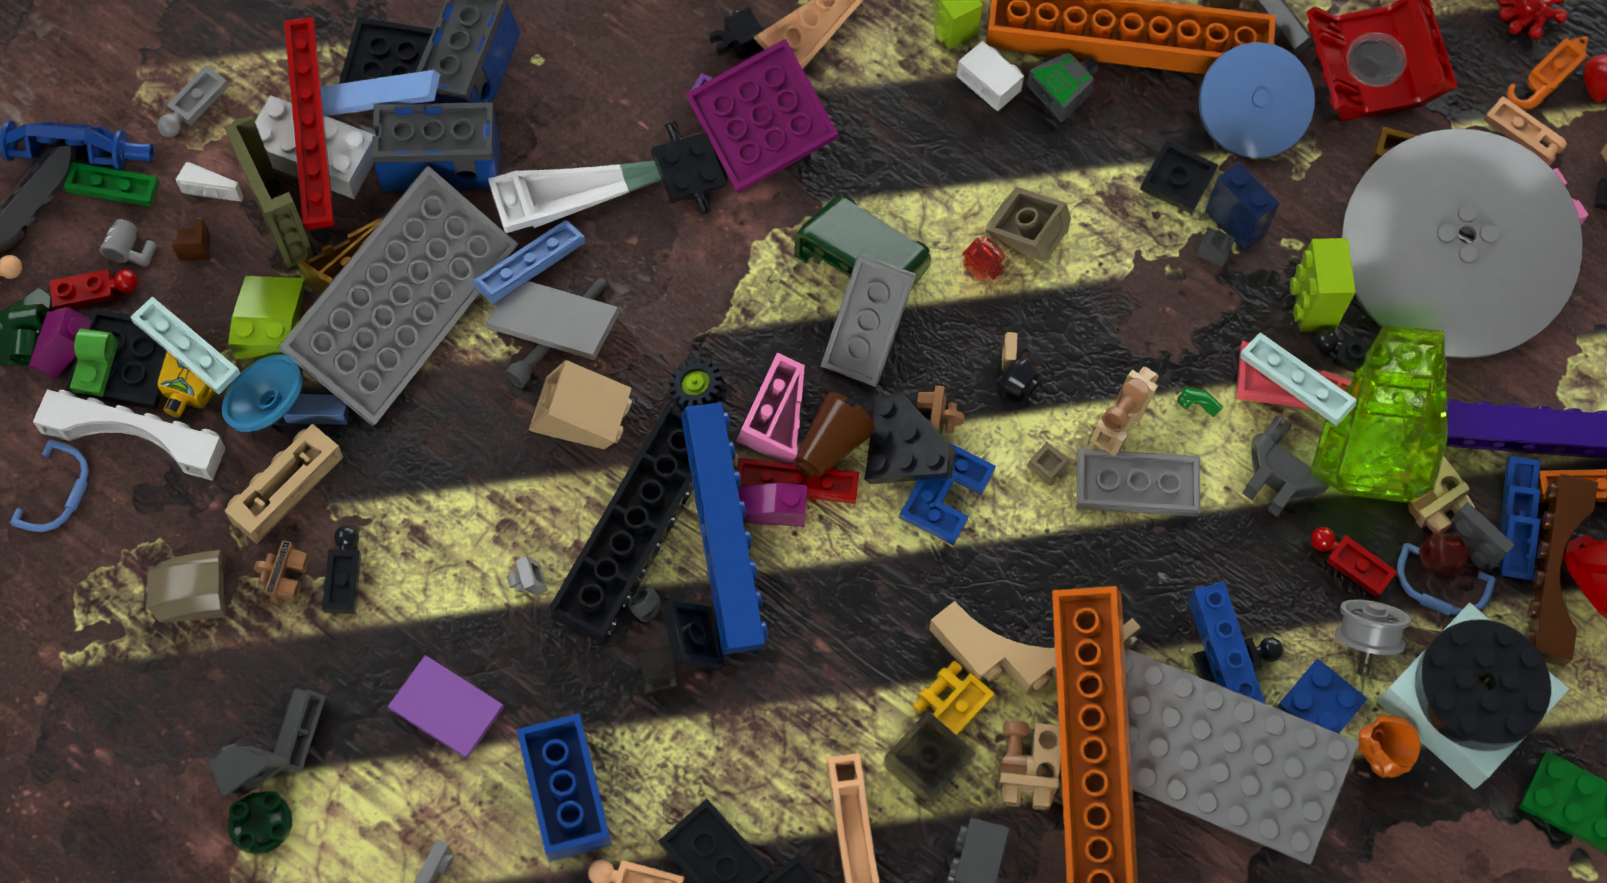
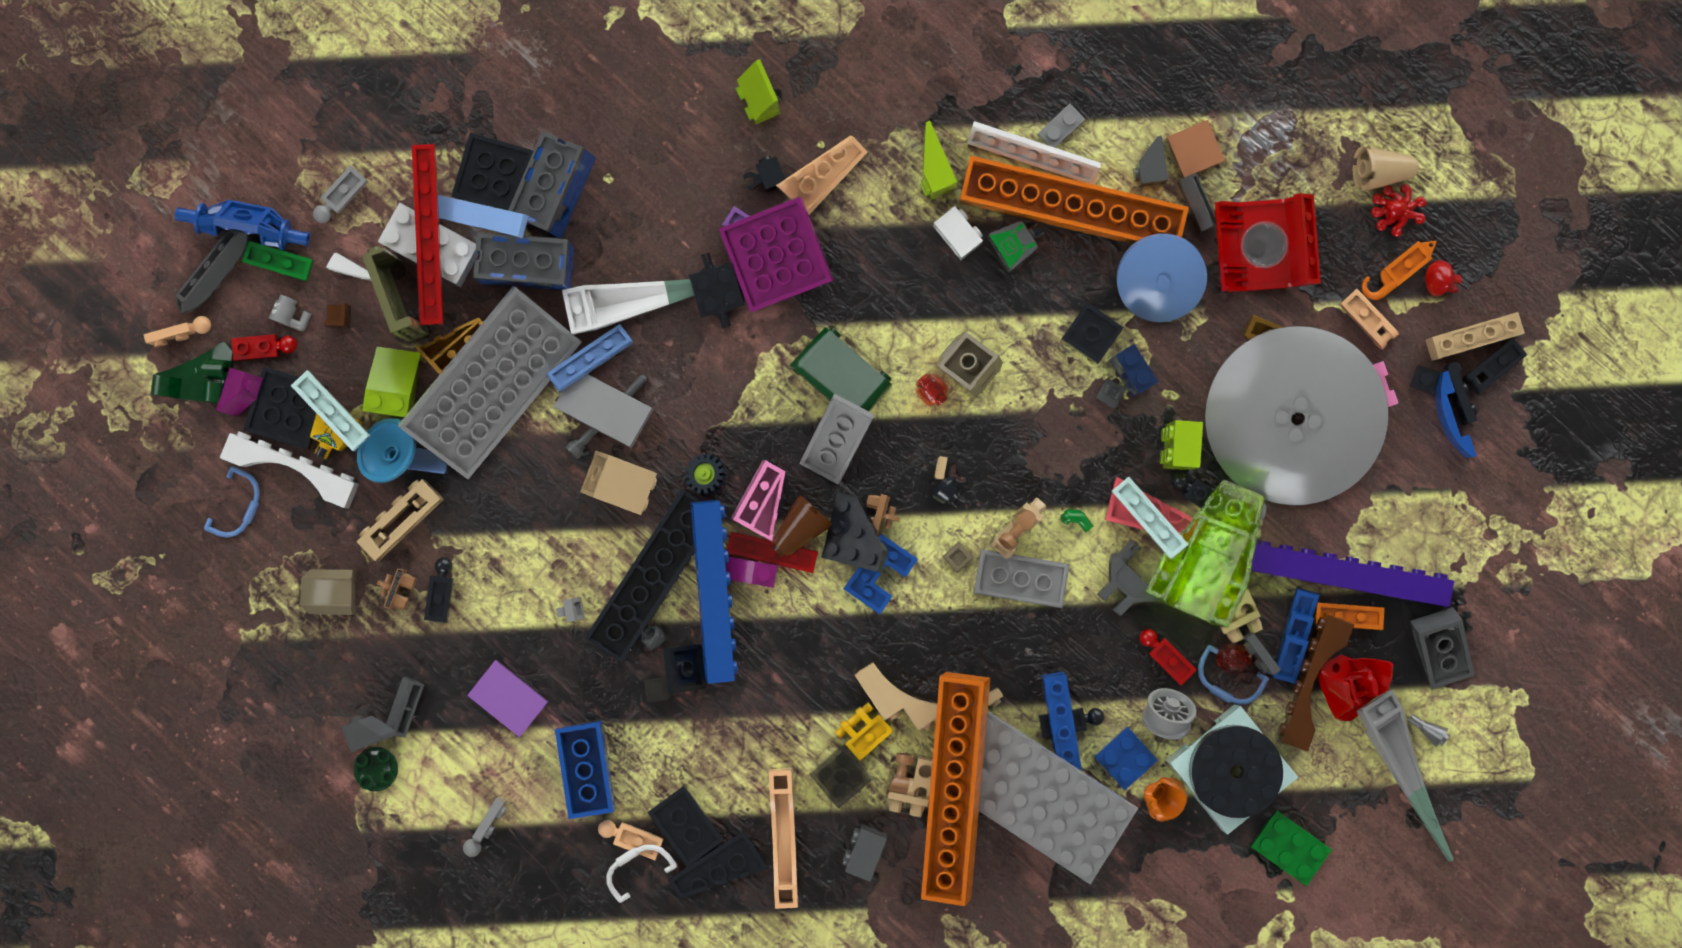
camera: 10 degrees right, 20 degrees up
bright green plate [70,328,119,397] -> none

